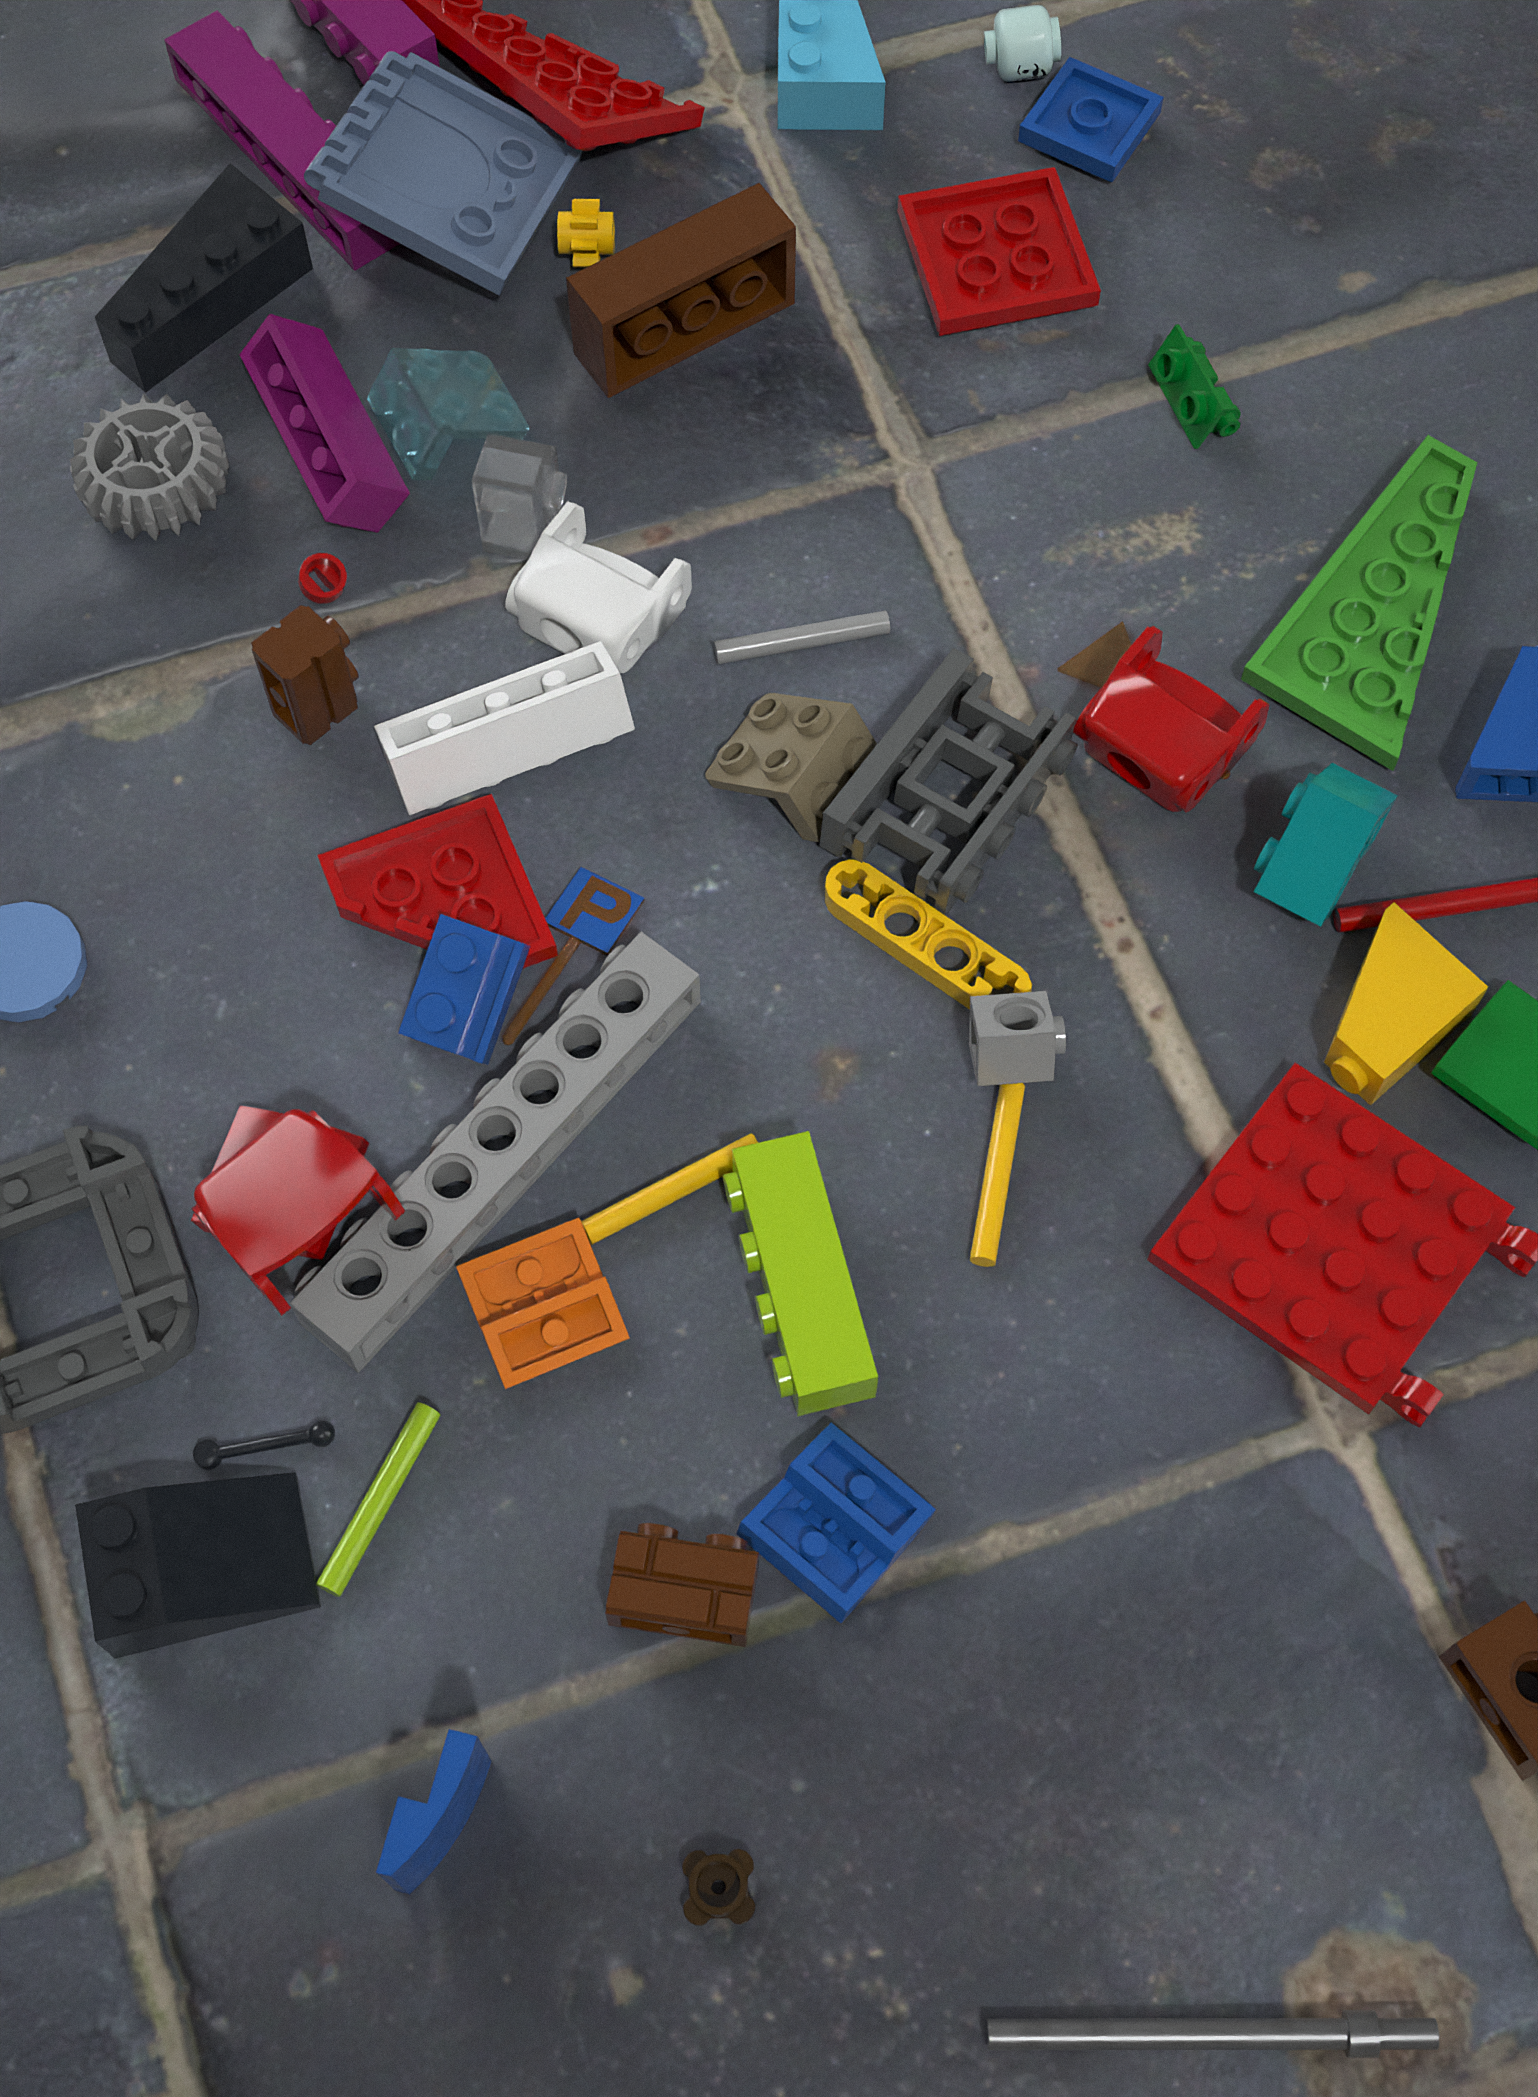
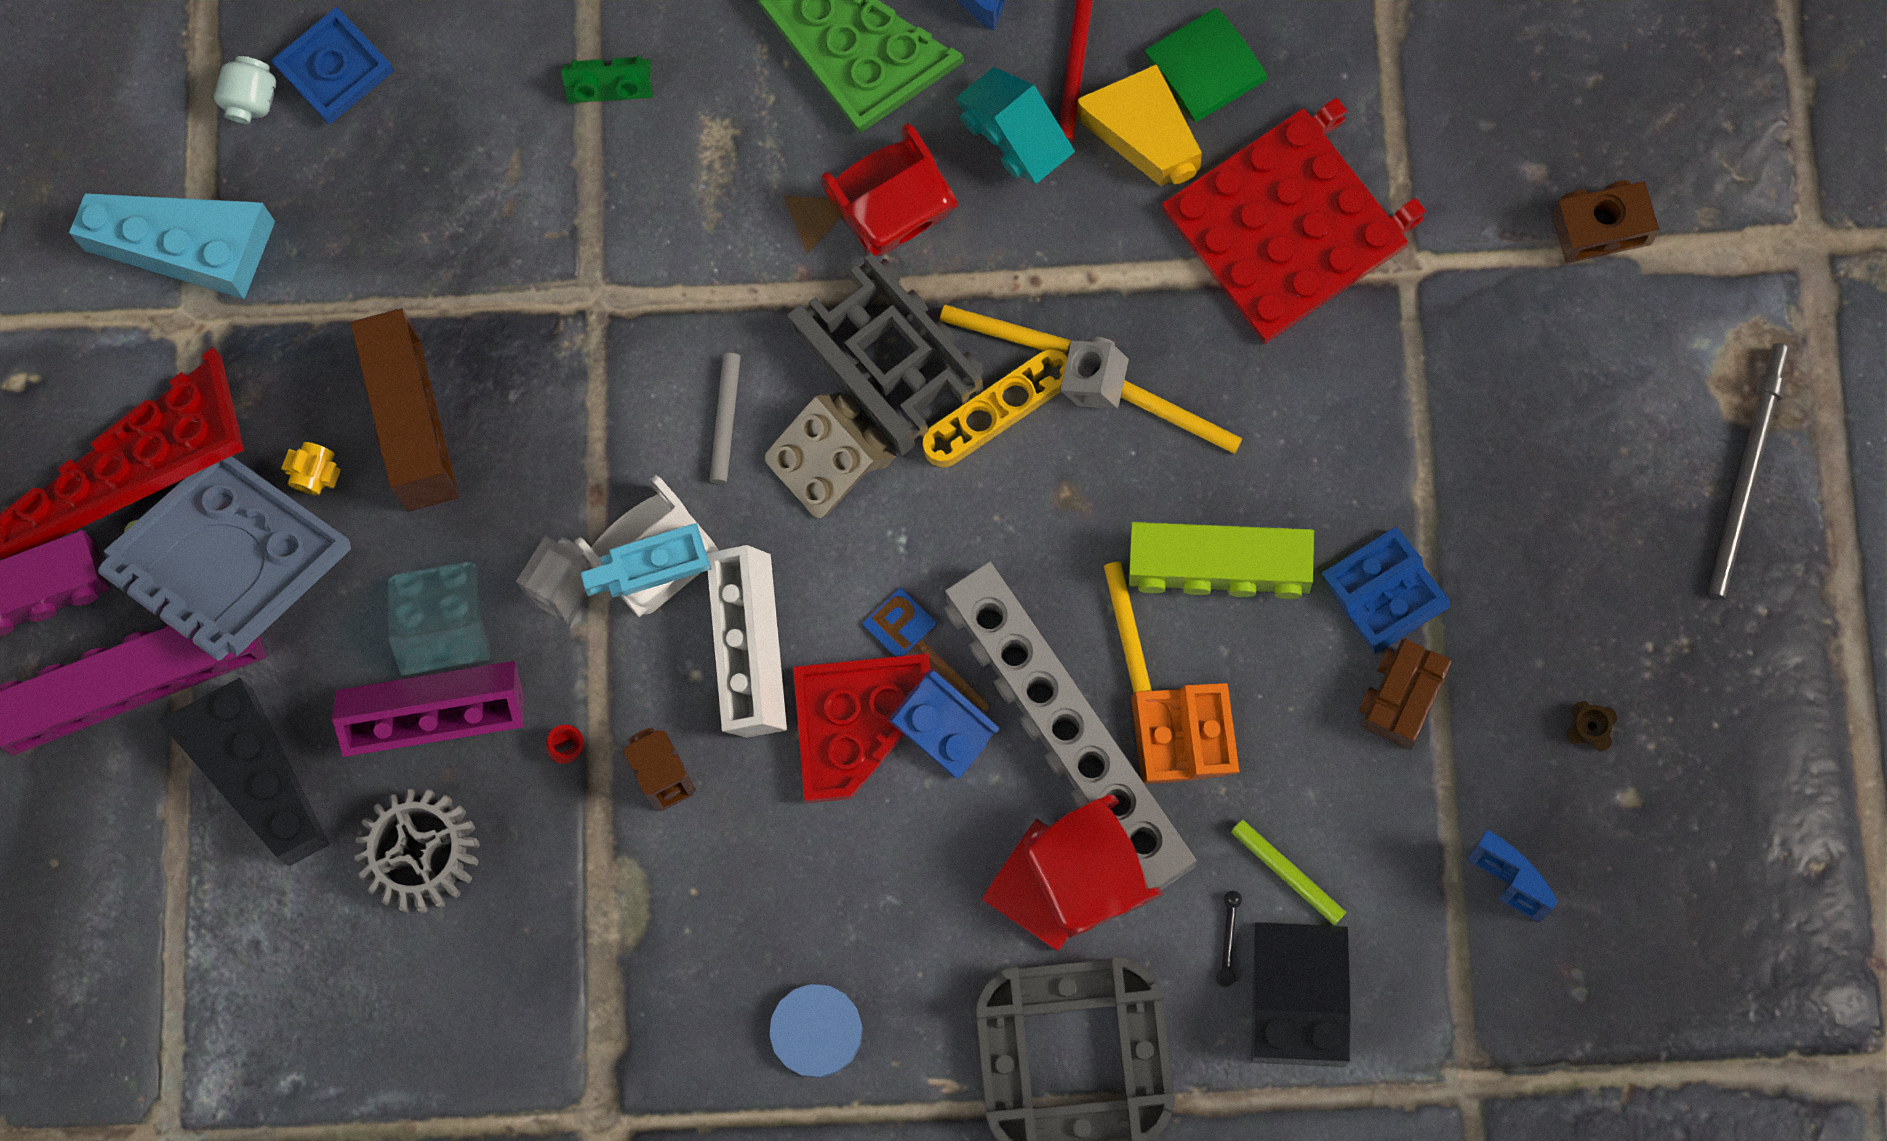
camera: 65 degrees left, 10 degrees up
red plate [897,167,1101,336] -> none
none -> medium azure hinge [580,523,711,597]
none -> yellow bar [940,305,1071,356]

